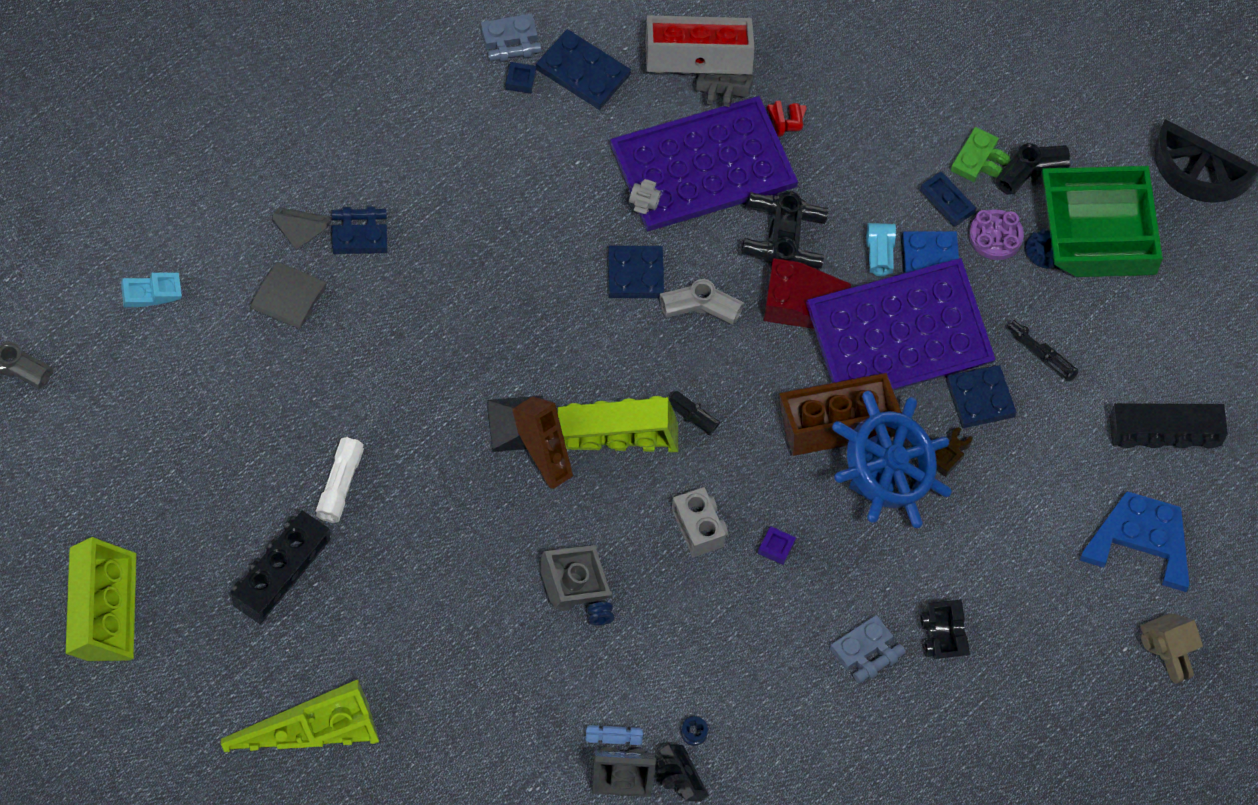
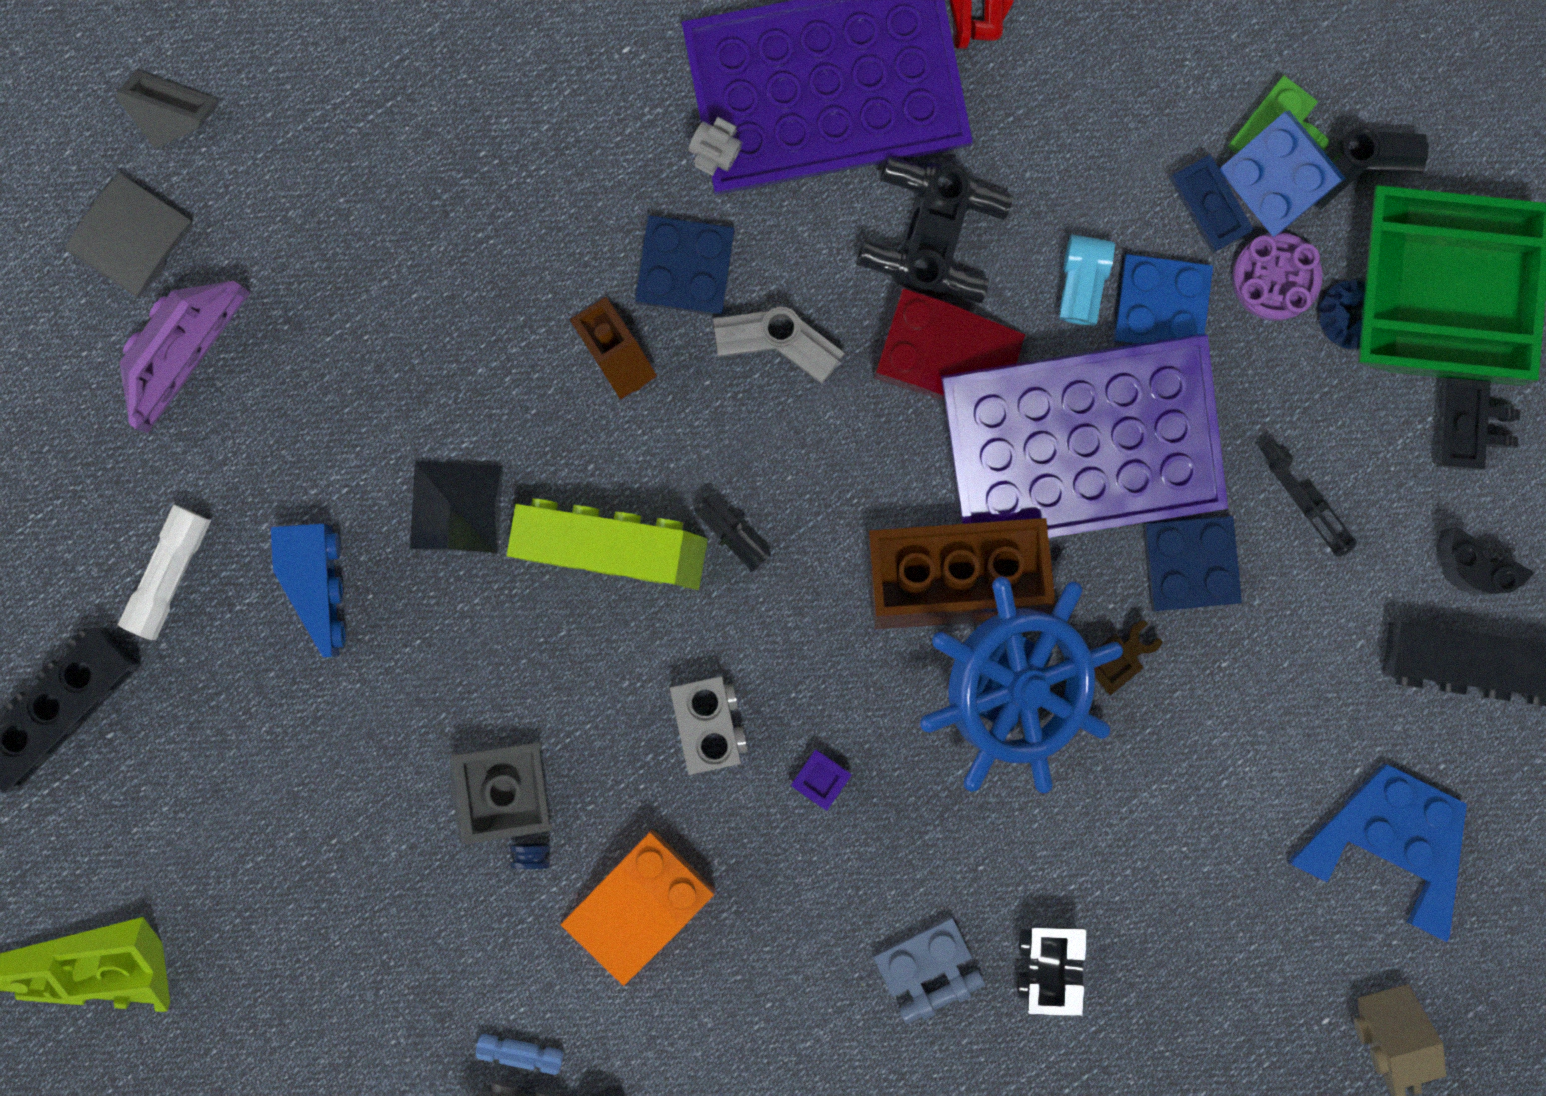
camera: 15 degrees right, 25 degrees up
dark blue plate [332,206,387,254] -> none
reddish brown slope [512,396,573,489] -> none
dark blue bush [681,716,708,746] -> none
none -> medium lavender wedge [120,281,251,433]
none -> blue slope [270,524,346,657]
none -> orange slope [560,828,716,986]
none -> reddish brown slope [569,297,657,400]
none -> blue plate [1219,110,1346,237]
none -> black hinge [1436,378,1520,470]
none -> black cylinder [1436,527,1535,595]

